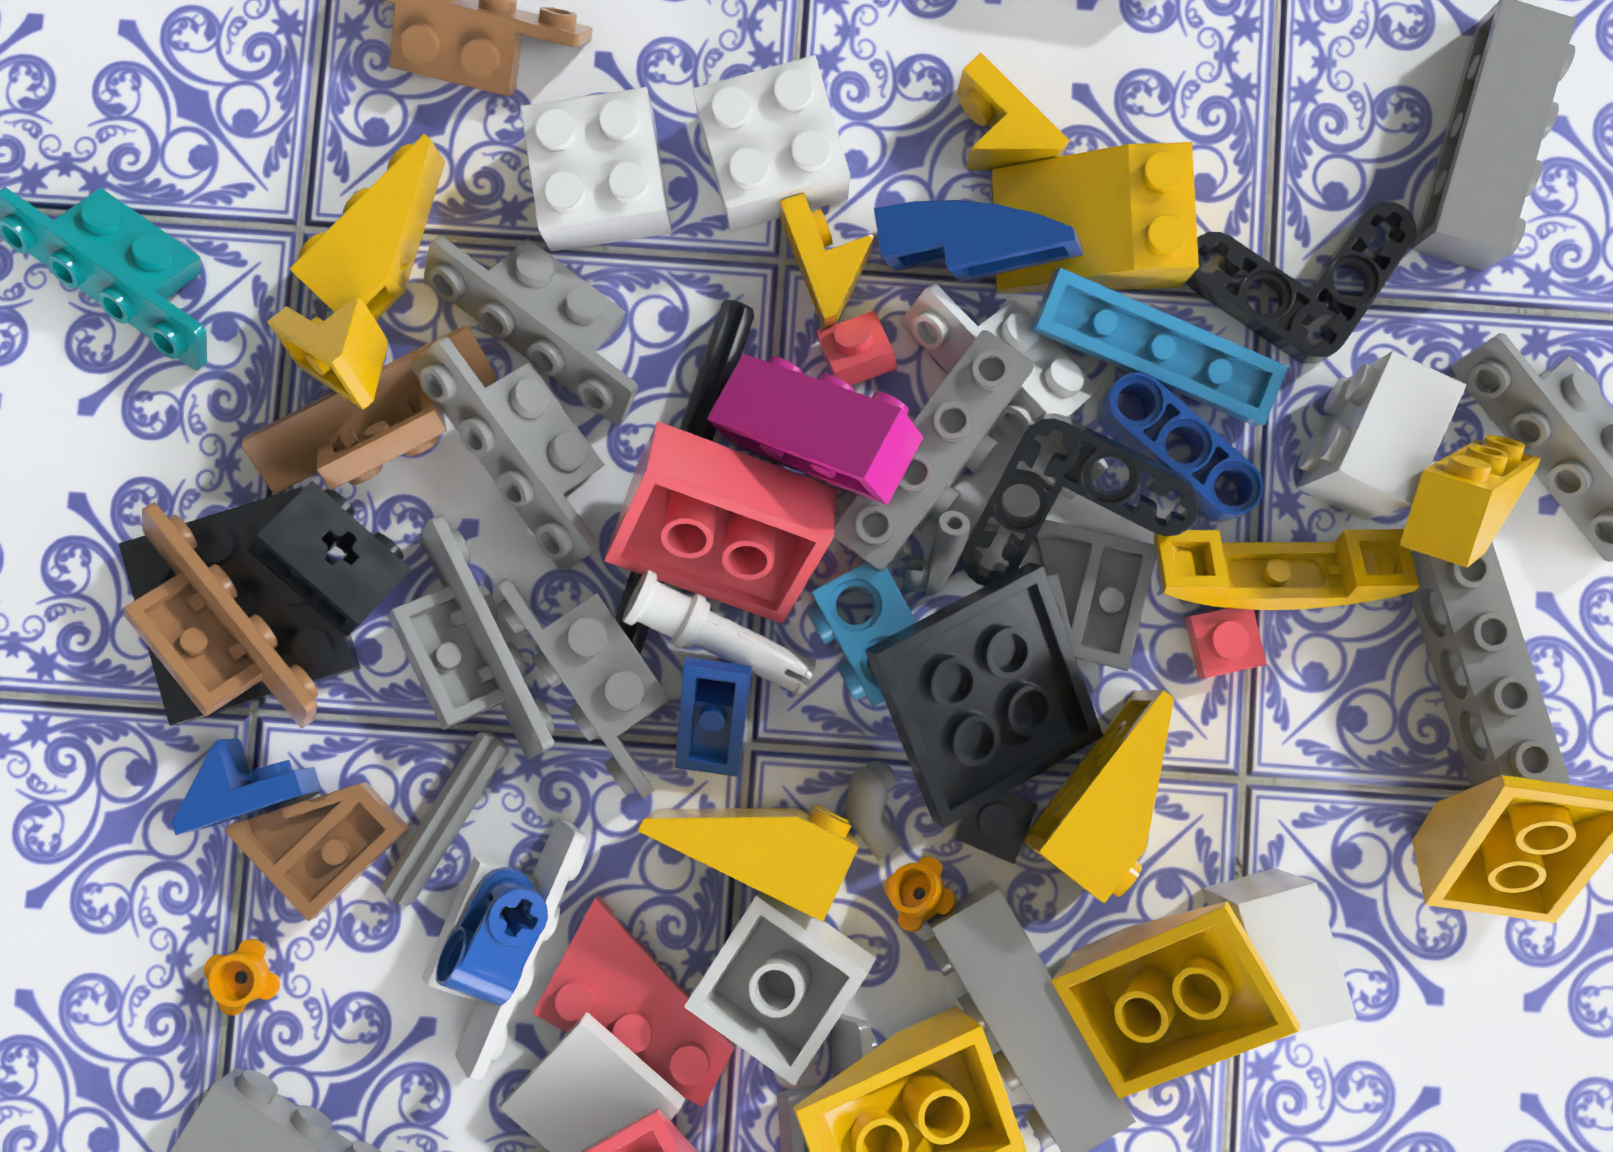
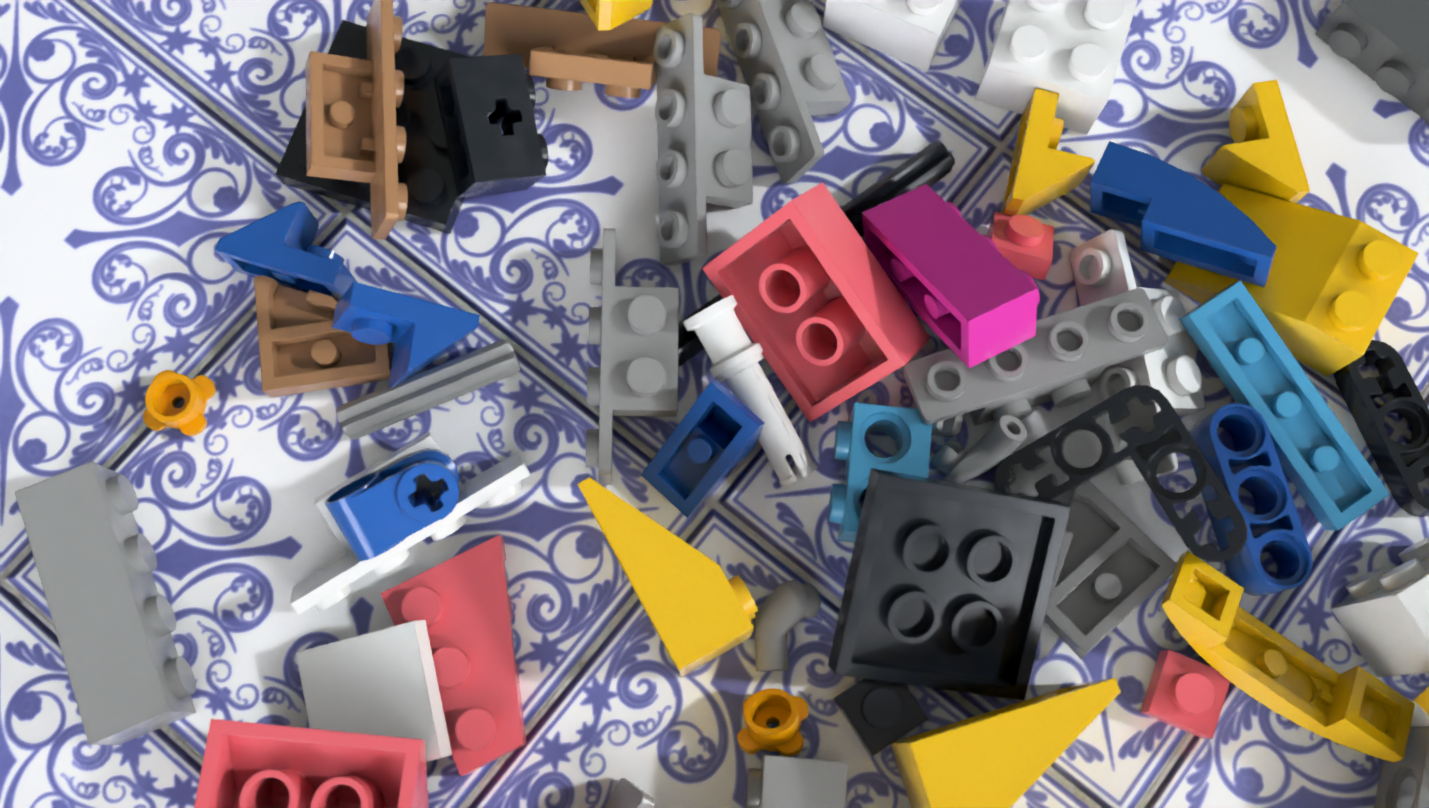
camera: 35 degrees right, 10 degrees down
light grey bracket [388,515,554,760] -> none
white brick [684,892,876,1086] -> none
none -> blue slope [332,282,480,389]

